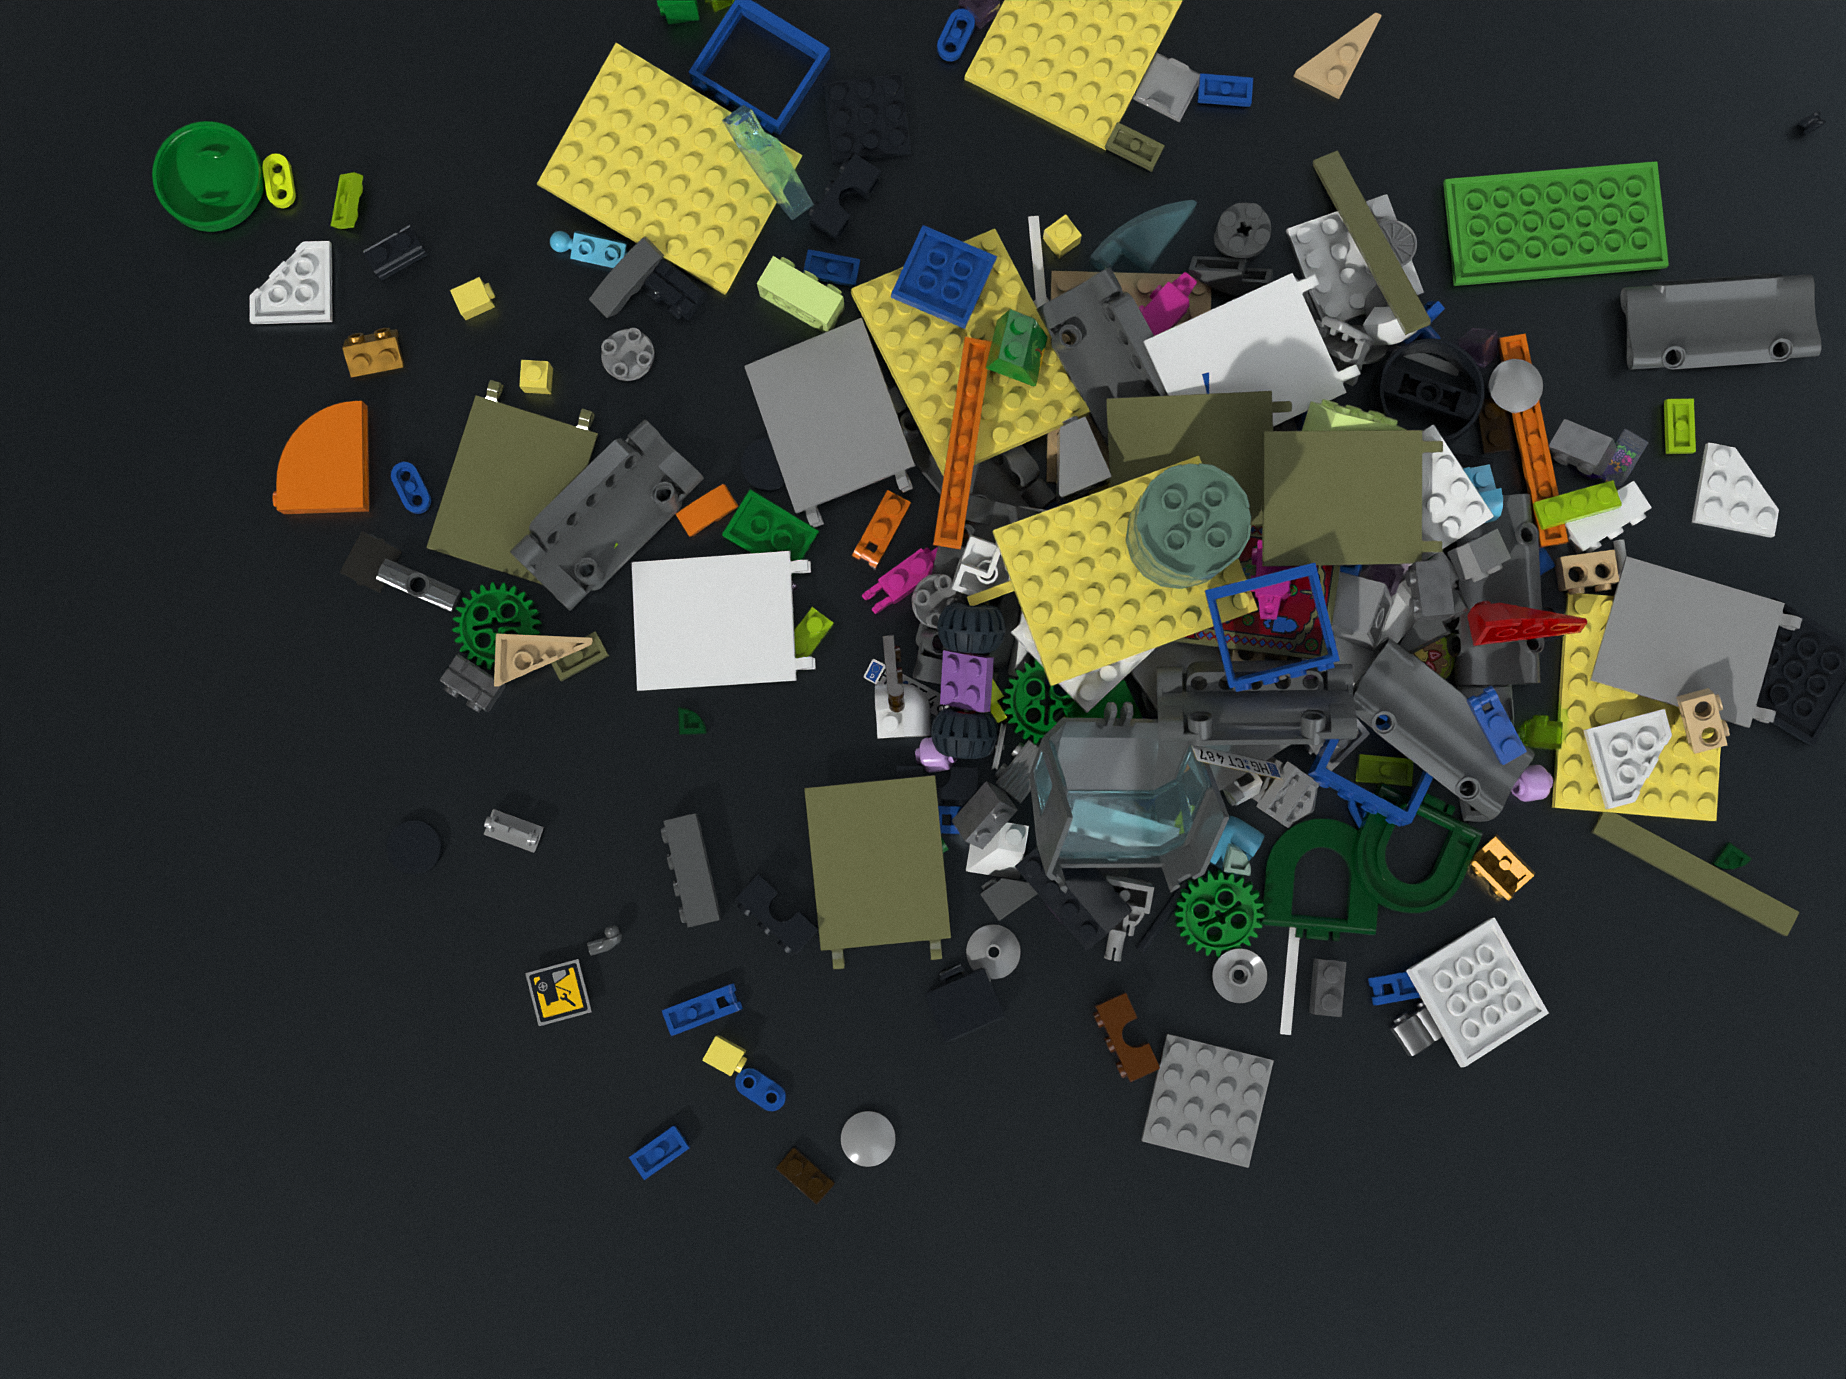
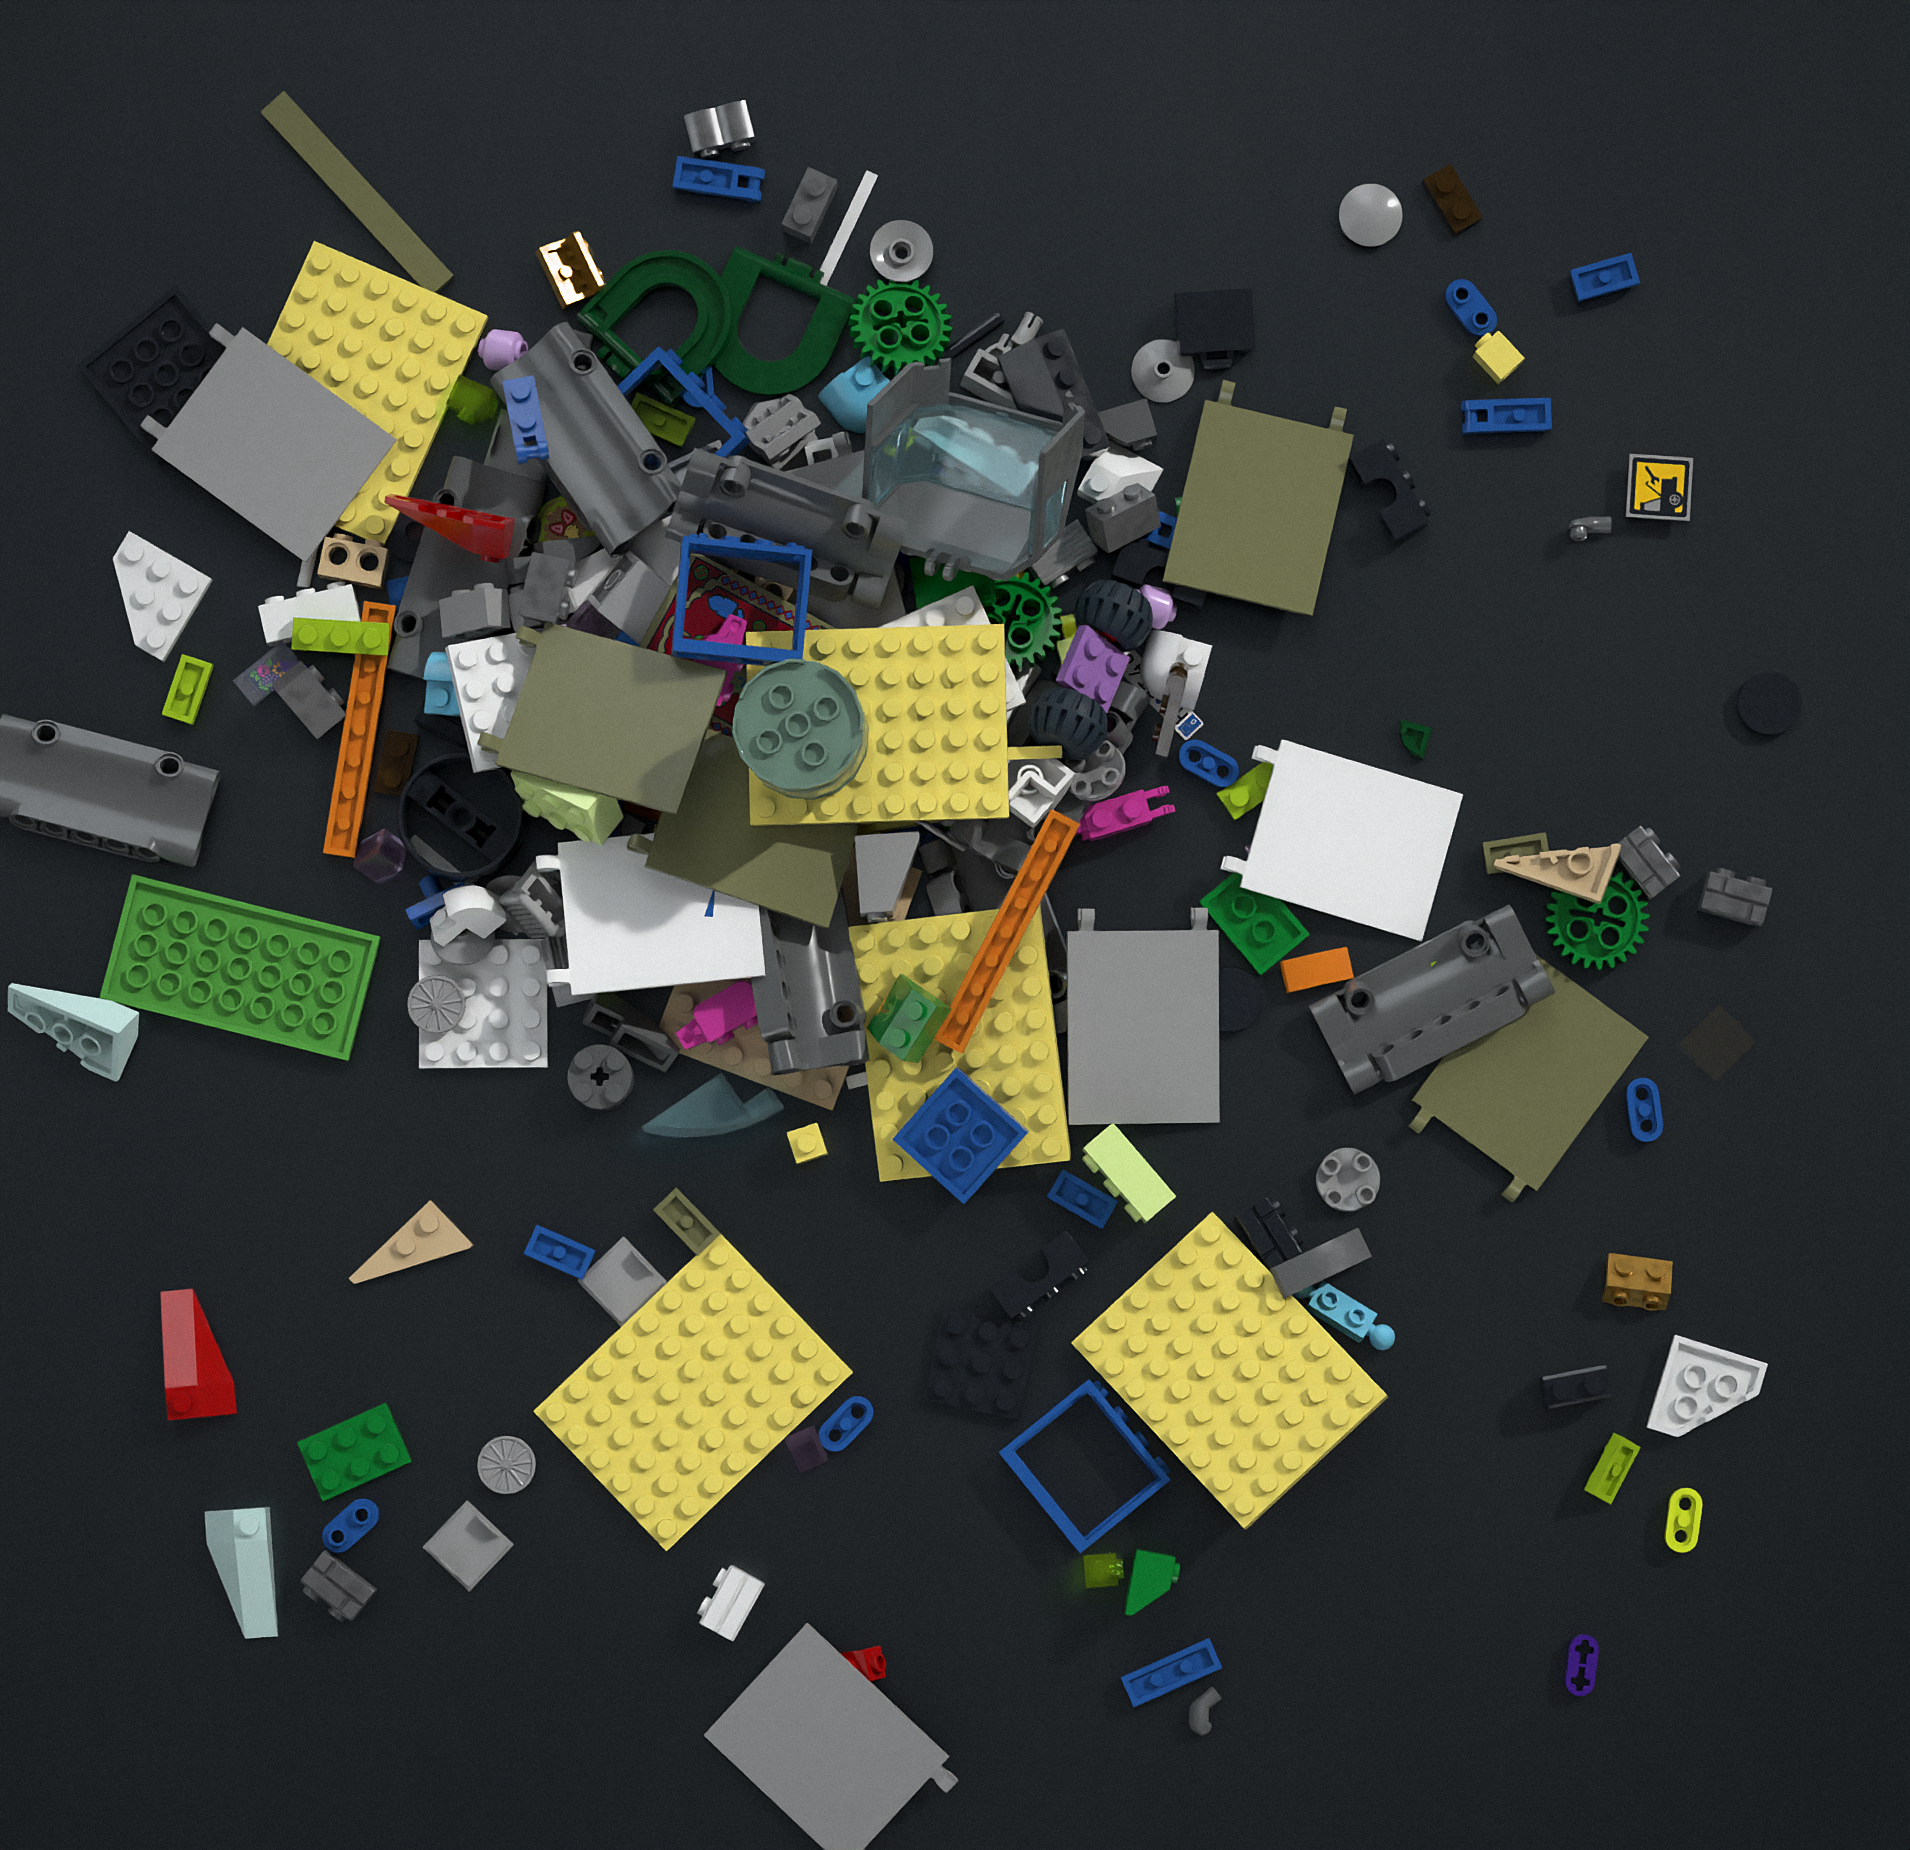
camera: 160 degrees left, 0 degrees up
green piece [152,121,265,232] -> none
orange brick [273,401,369,514] -> none
dark grey piece [376,558,462,612] -> none
light yellow brick [450,277,495,320] -> none
light grey hinge [484,809,544,853] -> none
light yellow brick [520,360,553,394] -> none
dark grey brick [661,813,722,927] -> none
clear light blue slope [722,105,814,220] -> none
orange plate [852,490,911,568] -> none
light grey wheel [992,722,1007,770] -> none
white sticker [1028,216,1047,308] -> none
reddish brown arch [1093,992,1160,1082] -> none
light grey plate [1141,1033,1274,1168] -> none
white sticker [1191,745,1283,780] -> none
sand green tile [1222,843,1251,876] -> none
olive tile [1313,150,1431,335] -> none
white plate [1406,917,1549,1067] -> none
light grey dish [1487,359,1543,414] -> none
white plate [1583,709,1672,809] -> none
tan brick [1676,688,1730,754] -> none
dark green tile [1712,842,1752,869] -> none
none -> light aqua wedge [8,983,139,1082]
none -> blue plate [1179,739,1239,788]
none -> dark purple beam [1564,1634,1599,1696]
none -> flat silver brick [1698,868,1773,927]

